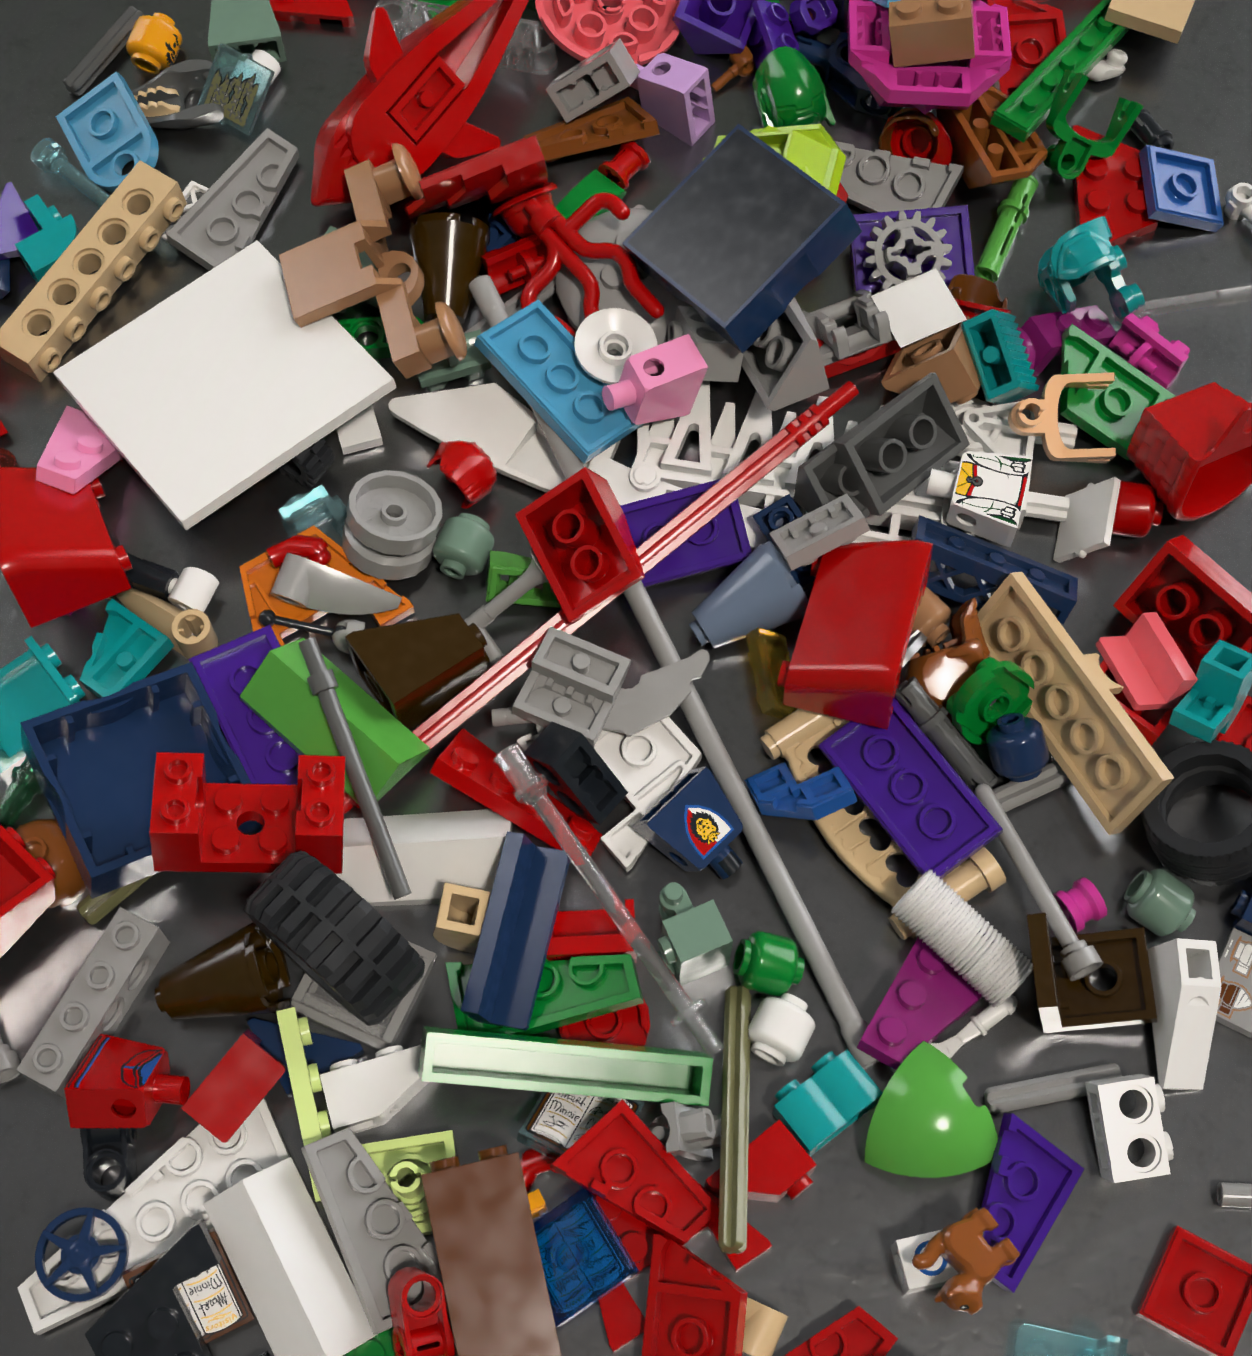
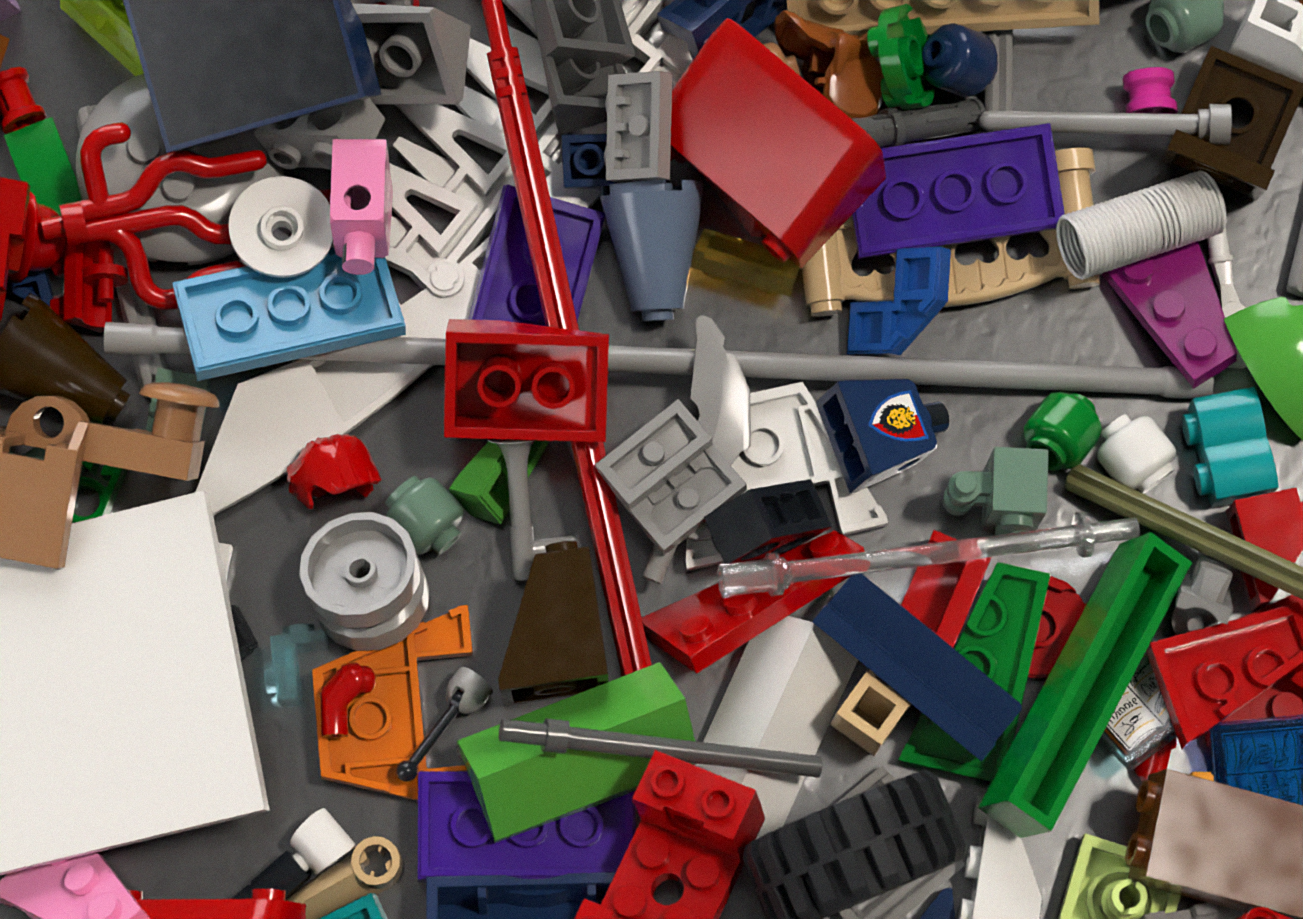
camera: 65 degrees left, 10 degrees up
light grey piece [270,553,402,615] -> none

